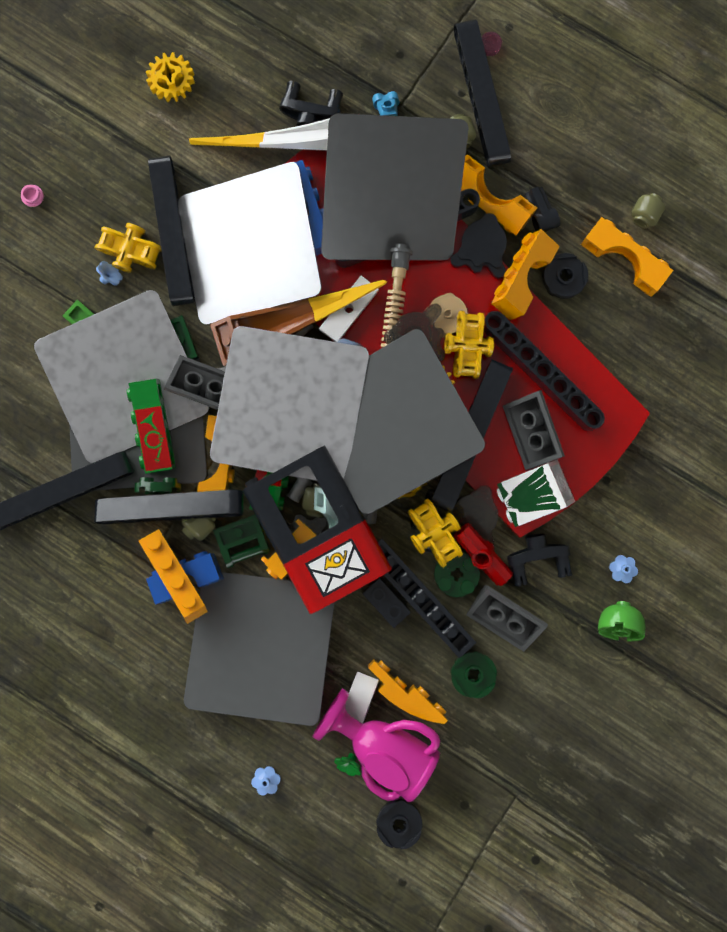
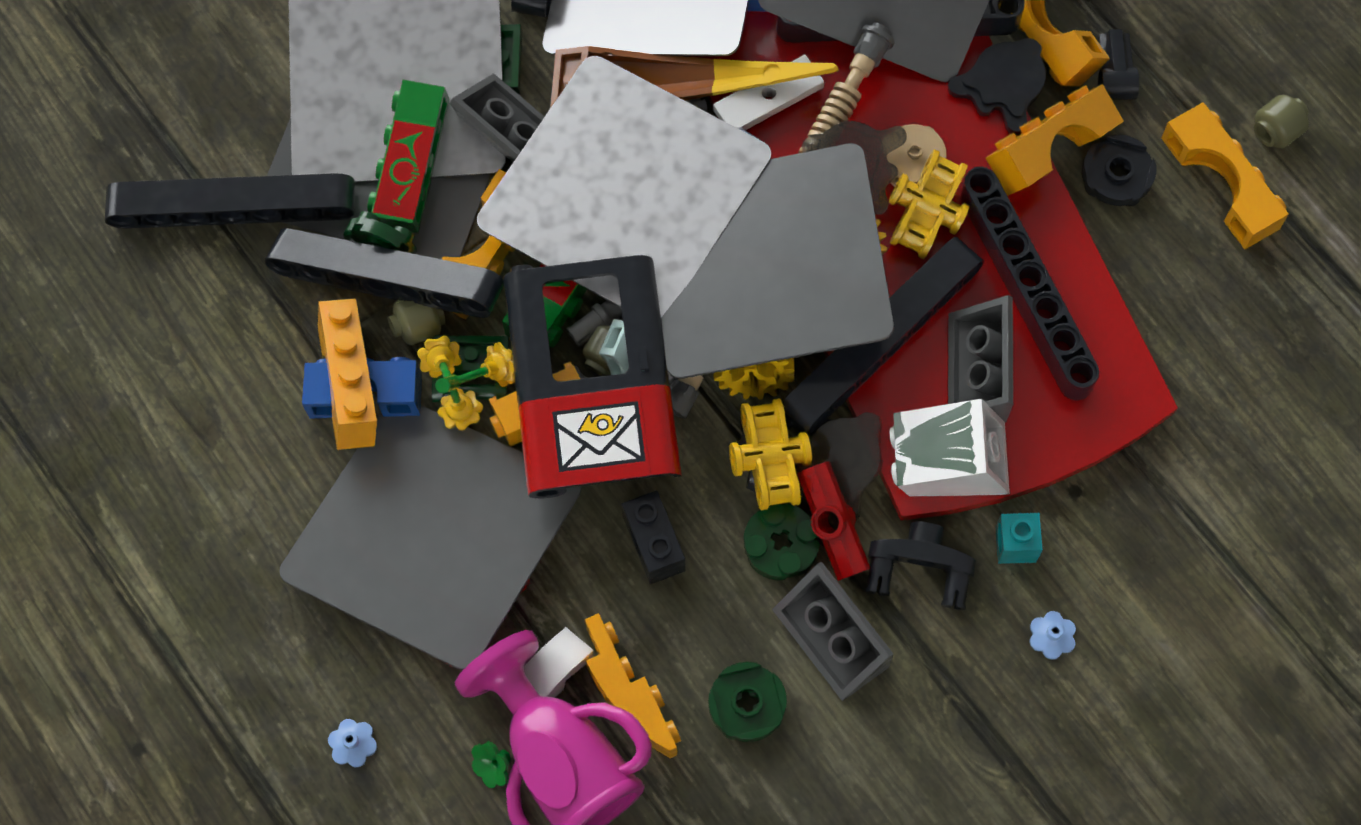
camera: 25 degrees right, 15 degrees down
black brick [378,539,477,658] -> none
bright green cylinder [598,601,646,642] -> none
none -> yellow plant [417,335,515,431]
none -> teal brick [995,513,1043,564]

